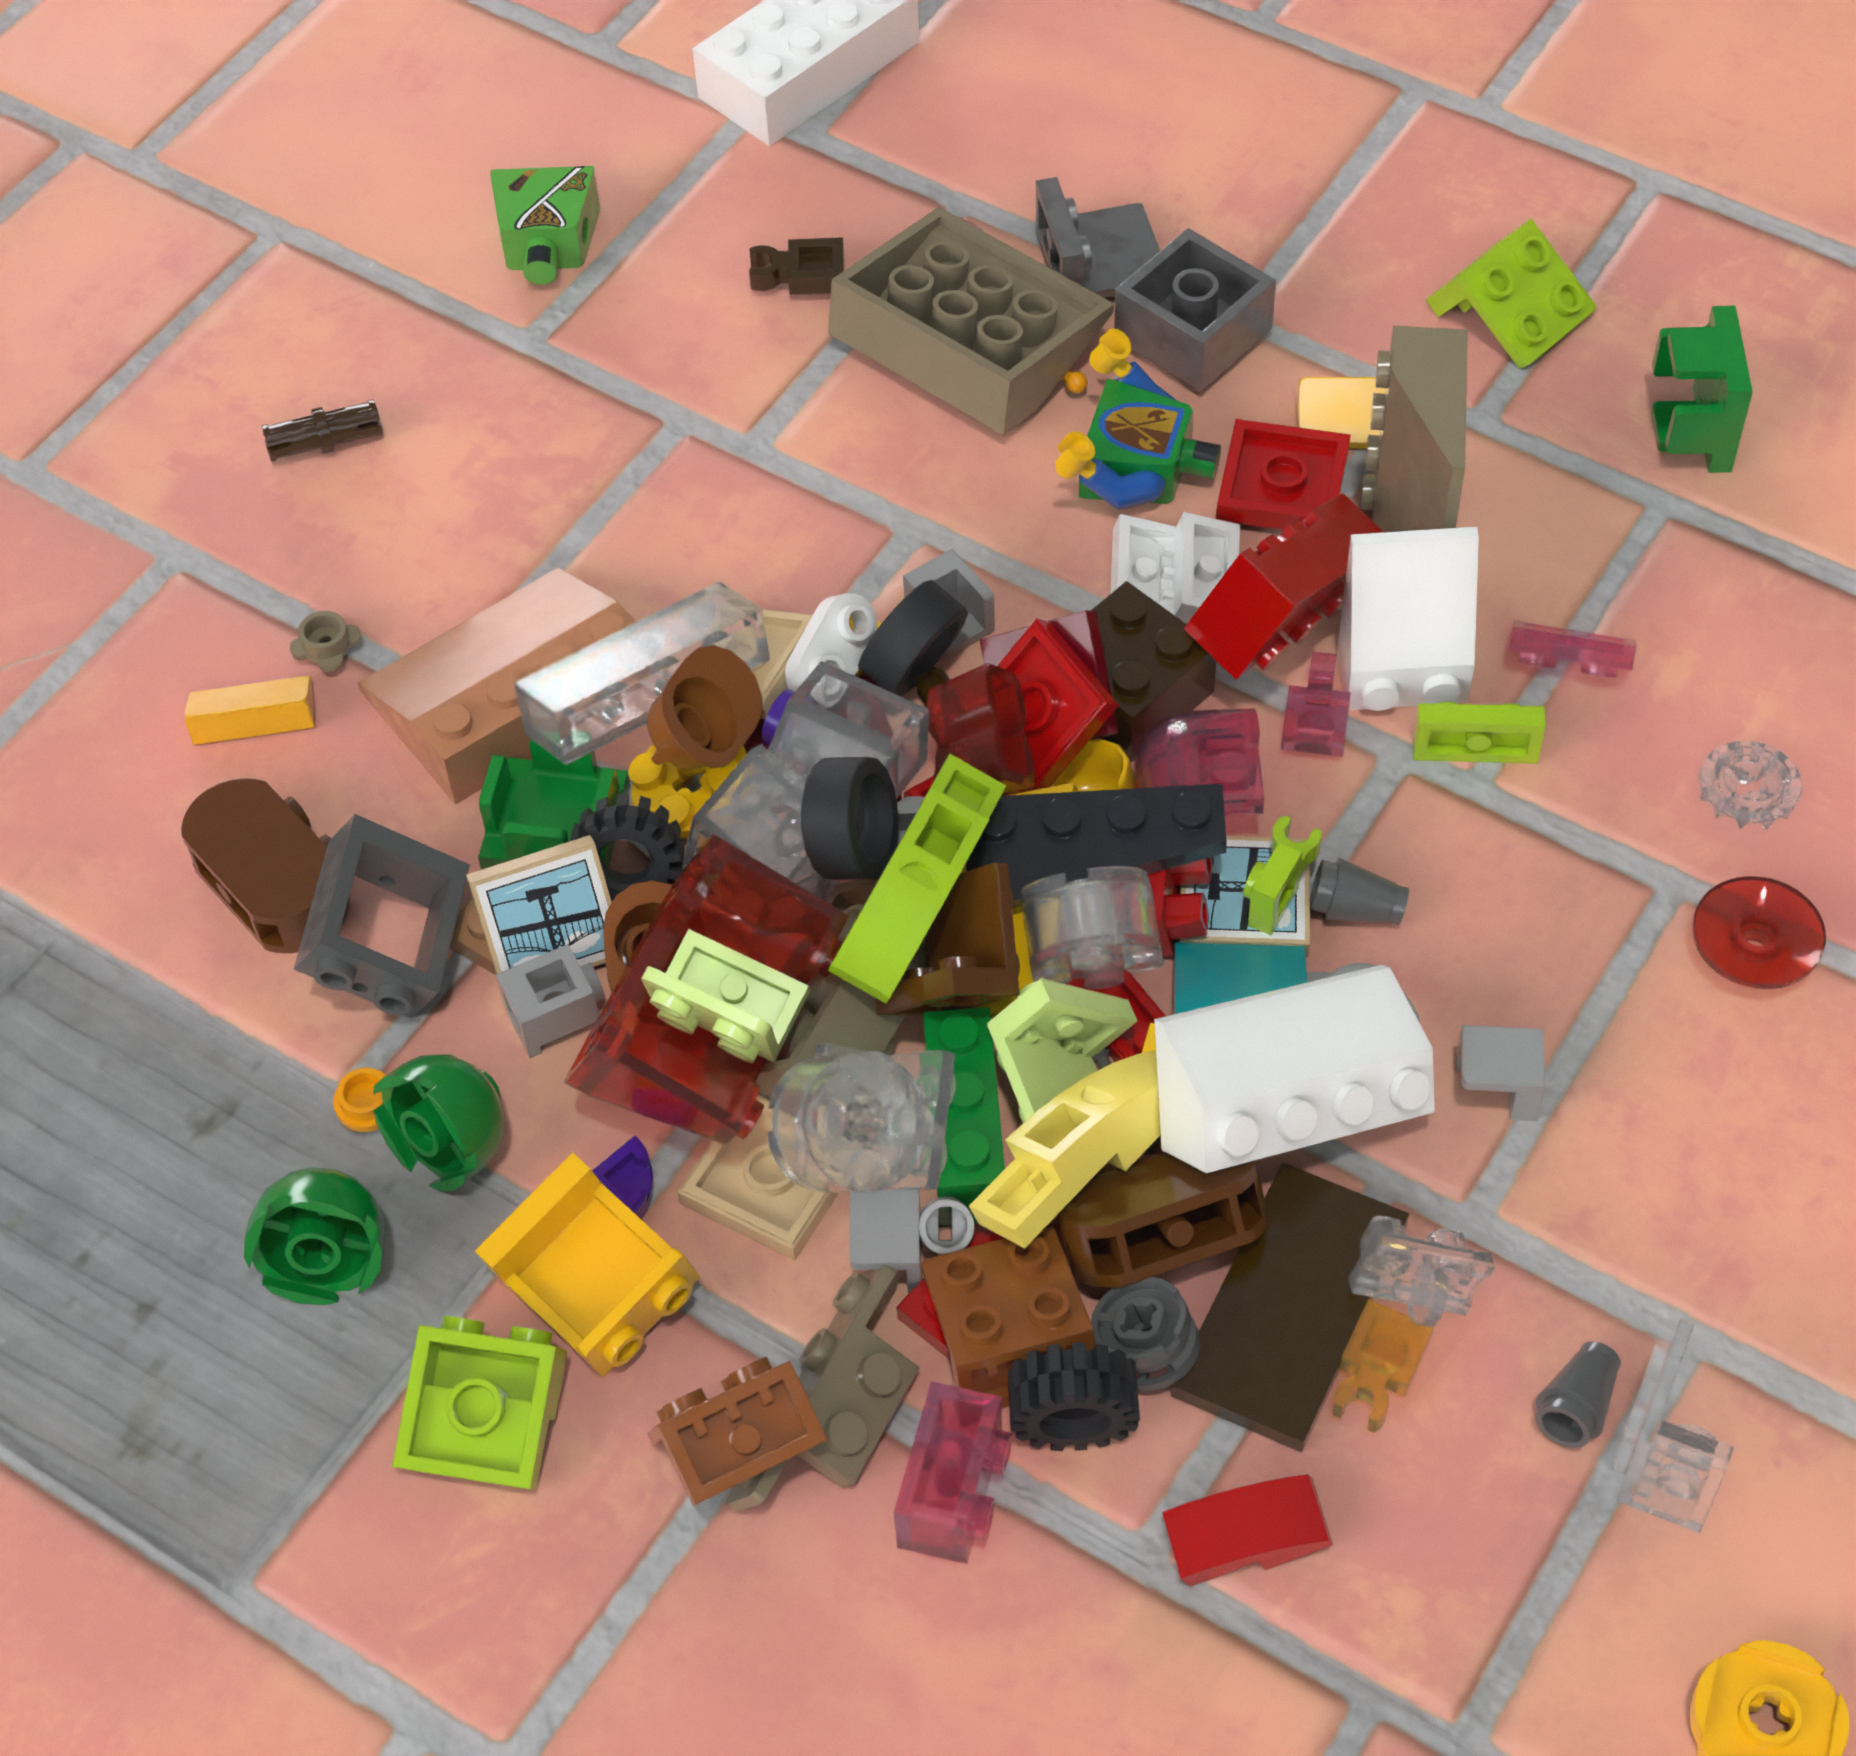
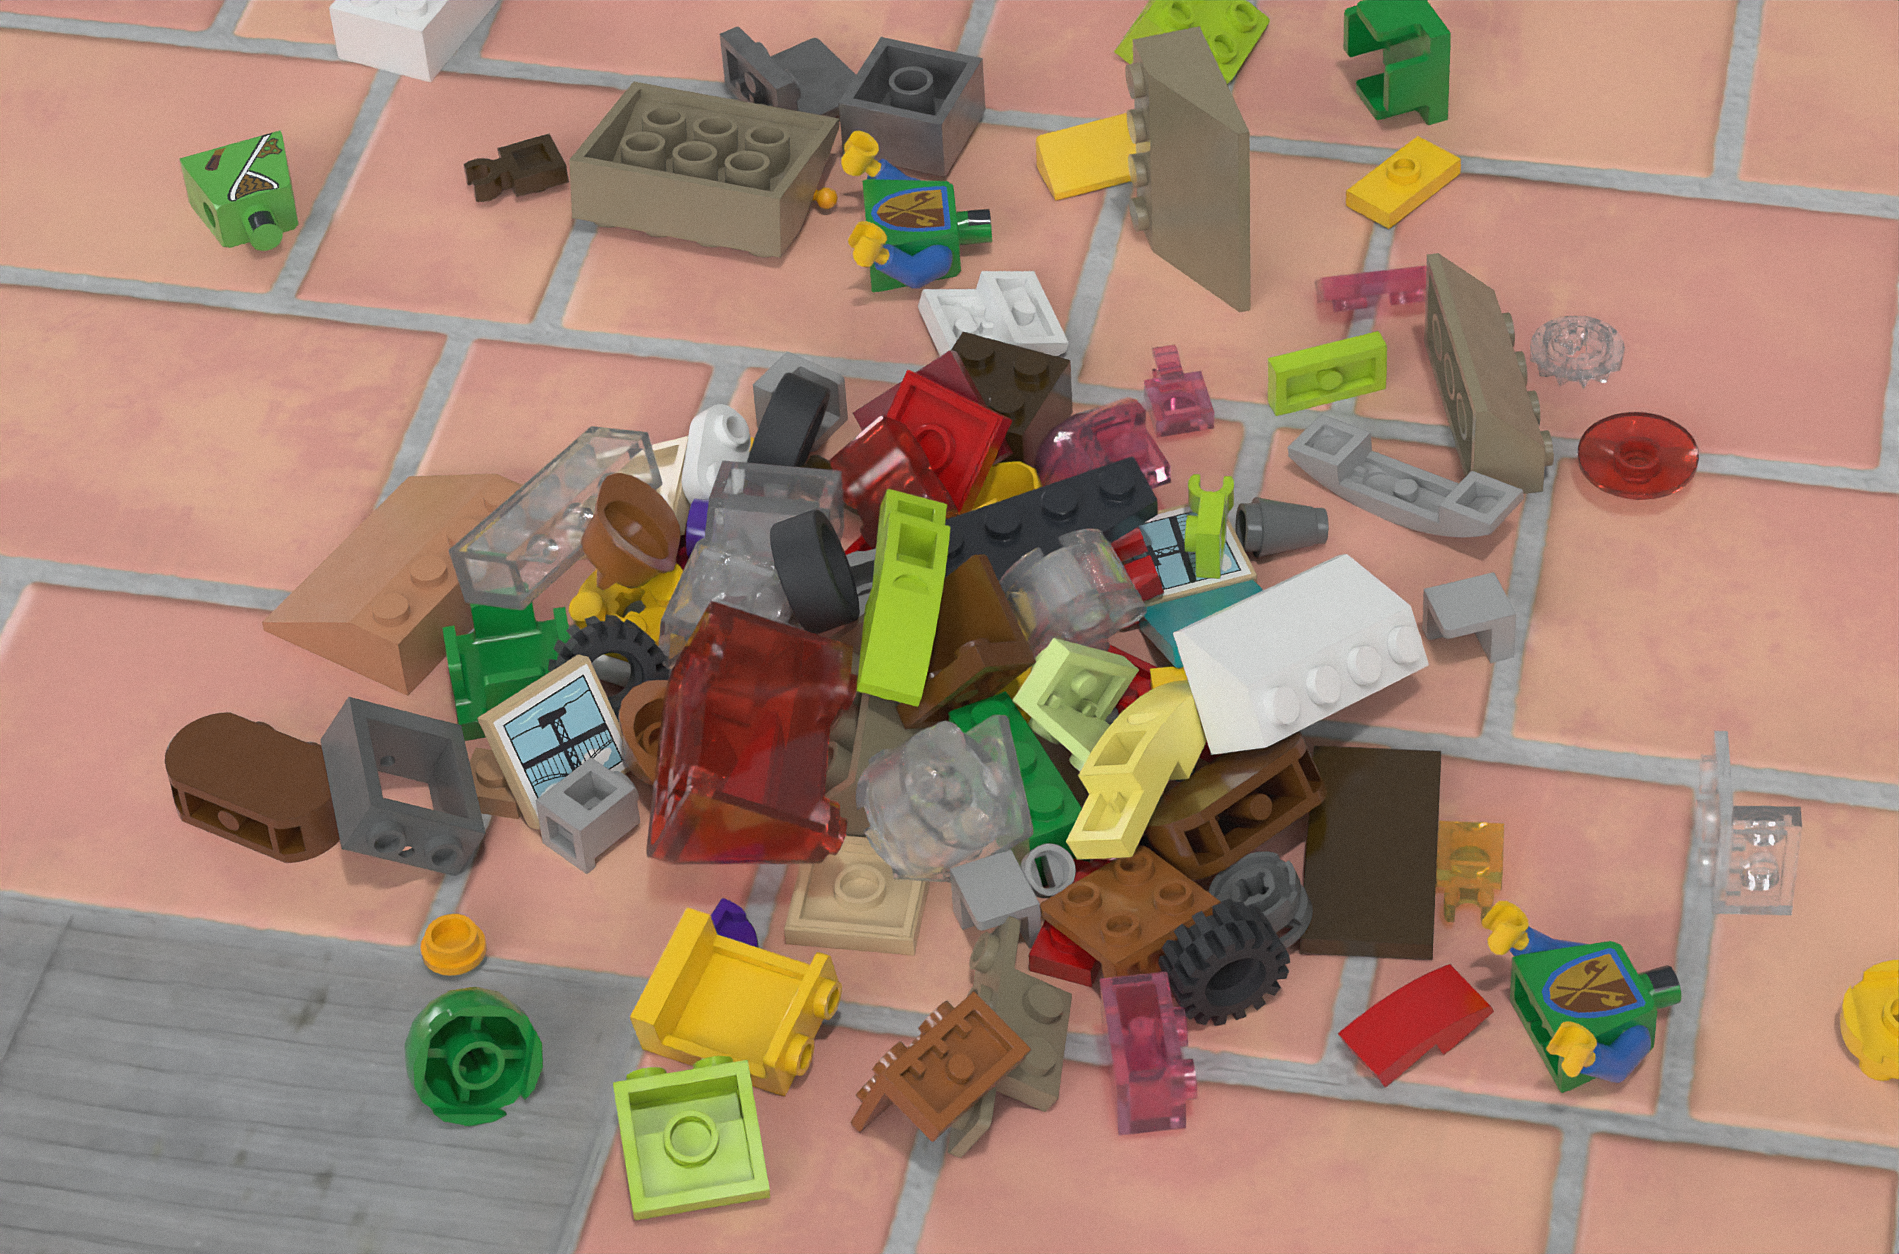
camera: 20 degrees left, 10 degrees down
yellow slope [185,675,315,745] -> none
dark brown pin [261,399,383,462] -> none
dark tan plate [290,611,362,672] -> none
green cylinder [373,1054,505,1191] -> none
yellowish green bracket [641,929,810,1063] -> none
red wedge [1183,493,1384,680] -> none
red plate [1216,419,1351,530] -> none
white slope [1337,527,1479,711] -> none
clear hips [1348,1215,1495,1328] -> none
dark grey cone [1536,1341,1621,1448] -> none
none -> light grey slope [1288,414,1524,537]
none -> yellow plate [1346,136,1461,229]
none -> dark tan slope [1424,253,1554,494]
none -> torso [1481,901,1682,1093]

